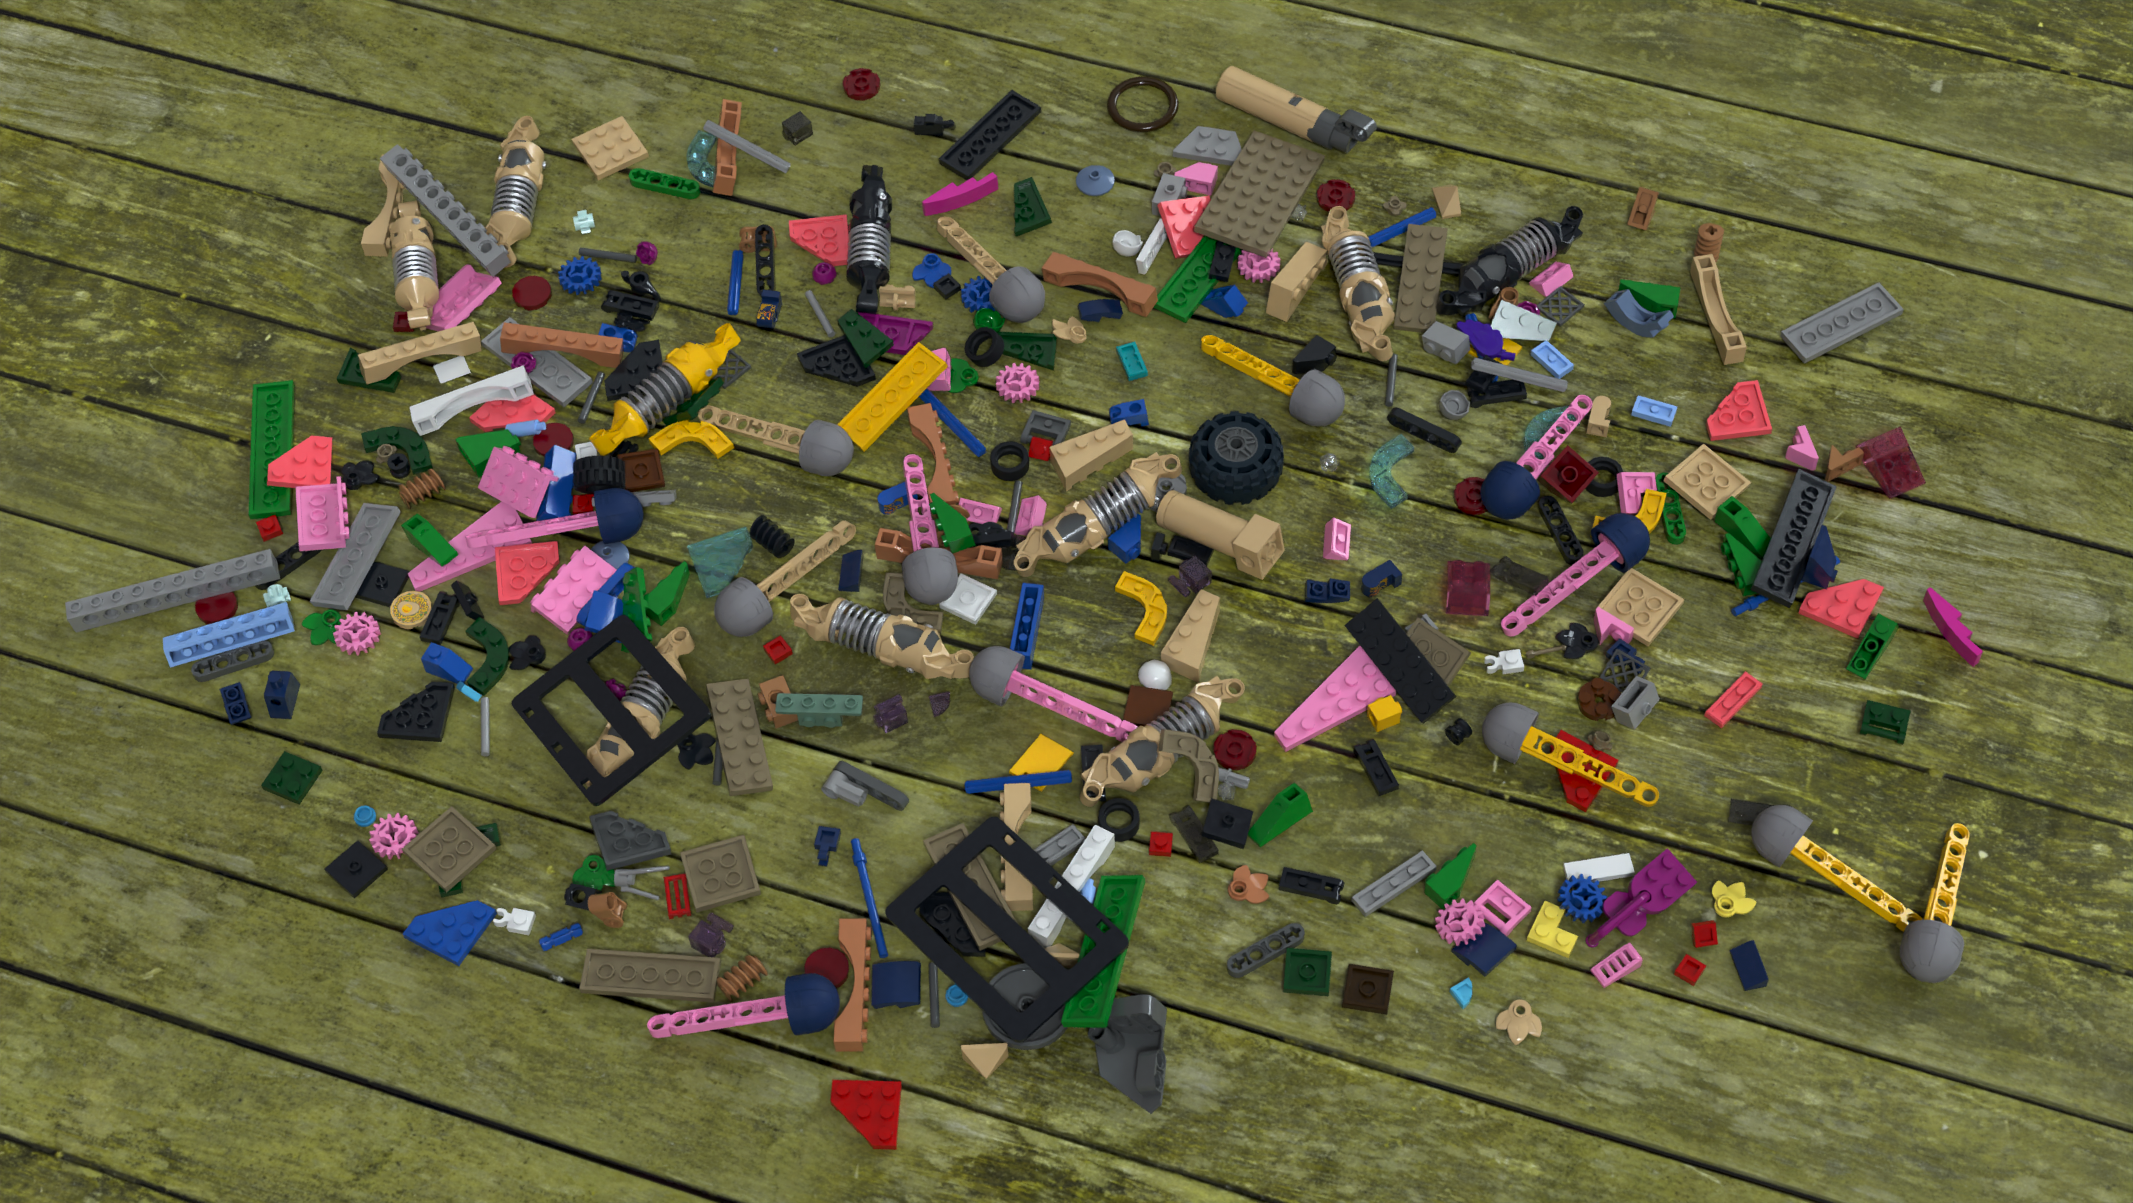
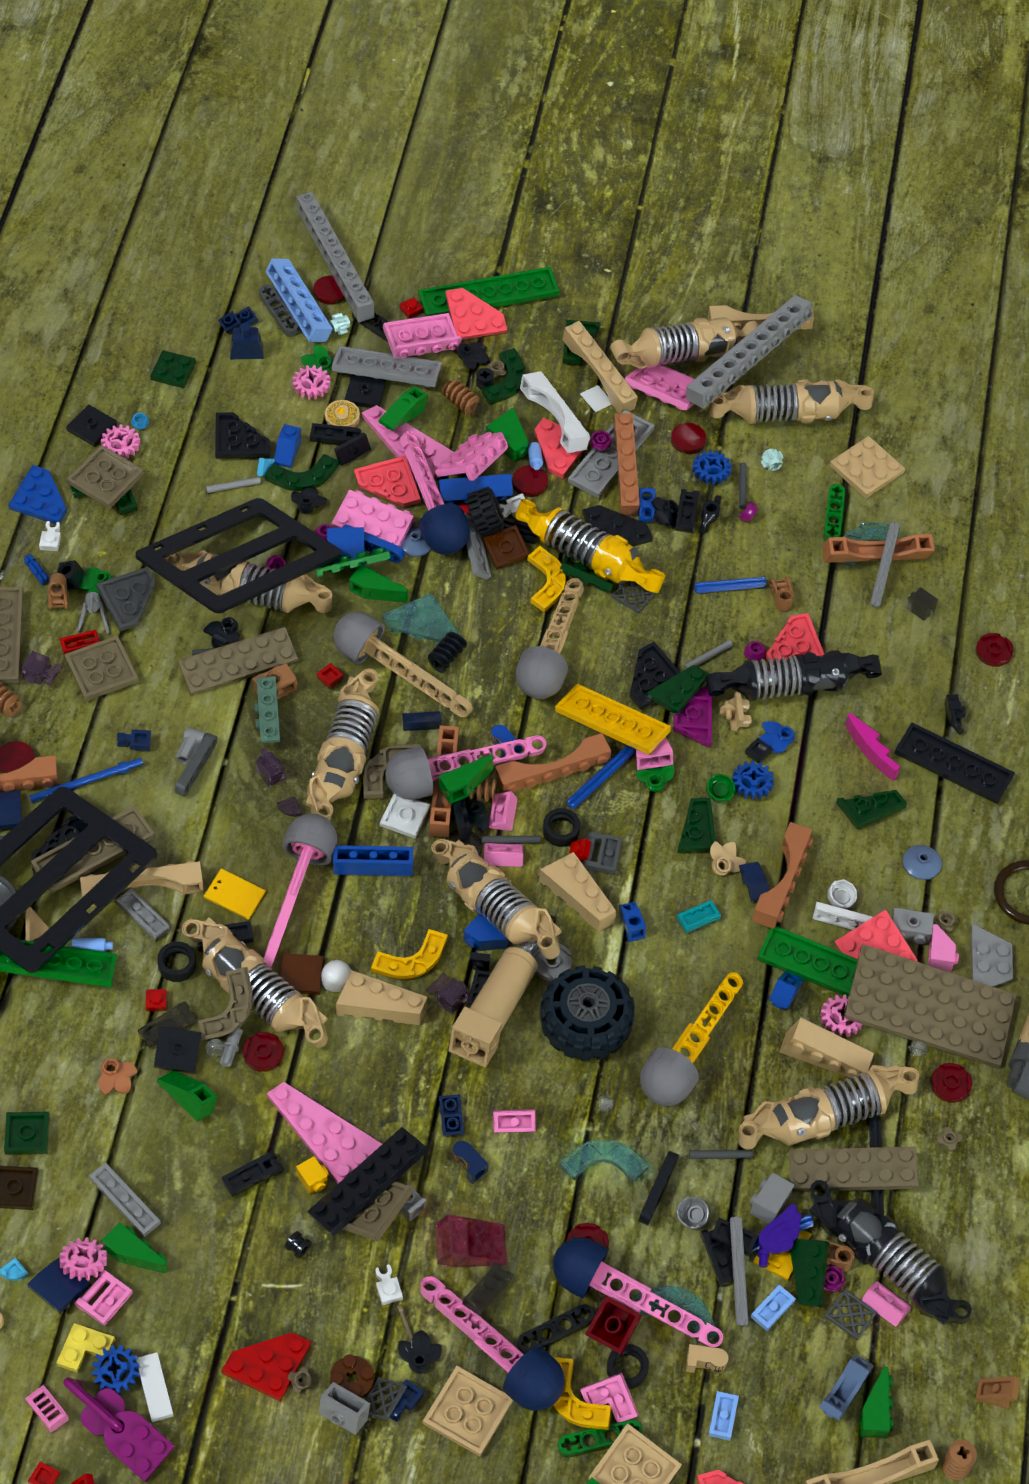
camera: 75 degrees right, 0 degrees up
dark grey bar [578,372,605,424] -> none
black beam [755,224,776,298] -> none
dark blue leg [757,290,782,329] -> none
piece [937,217,1045,323] -> none
black tyre [964,327,1005,367] -> none
blue axle [965,770,1072,794] -> none
bright pink gear [996,363,1039,403] -> none
white arch [1028,825,1115,949] -> none
black plate [1209,241,1237,282] -> none
dark grey beam [1227,923,1305,978] -> none
black plate [1279,867,1345,905] -> none
black slope [1292,335,1337,374] -> none
blue axle [1368,207,1436,247] -> none
tan slope [1432,184,1461,219] -> none
piece [1482,703,1659,807] -> none
bright pink slope [1594,607,1634,645] -> none

